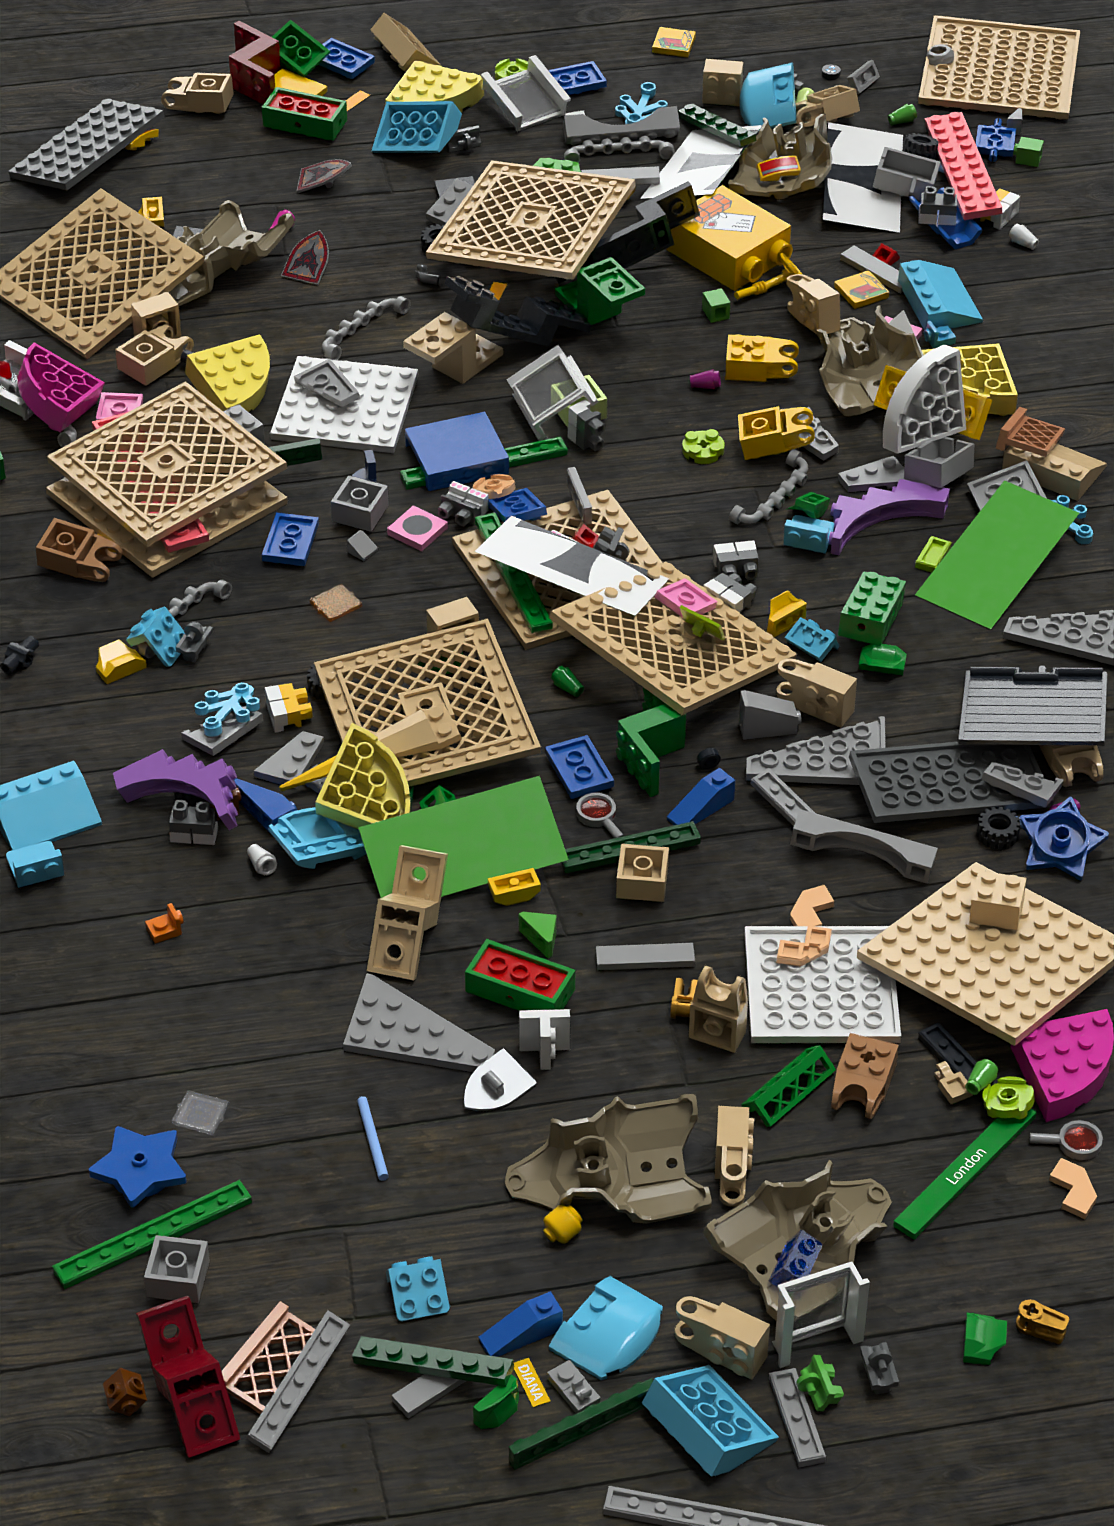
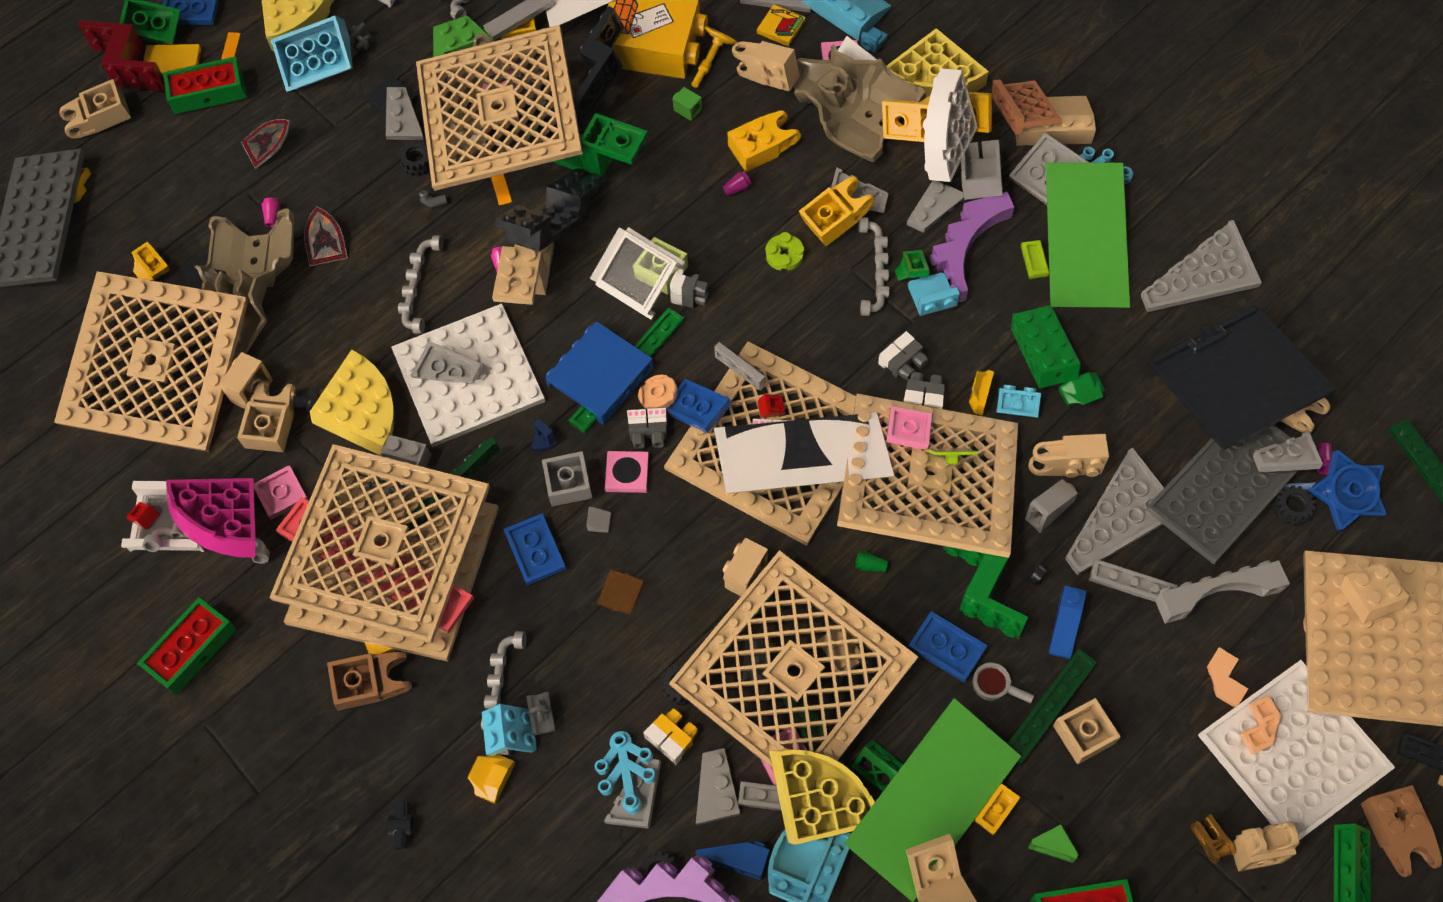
camera: 30 degrees left, 20 degrees up
tan plate [279,702,462,791] -> none
green tile [475,513,553,633] -> none
dark grey hips [593,526,630,560] -> none
light grey tile [596,943,695,970] -> none

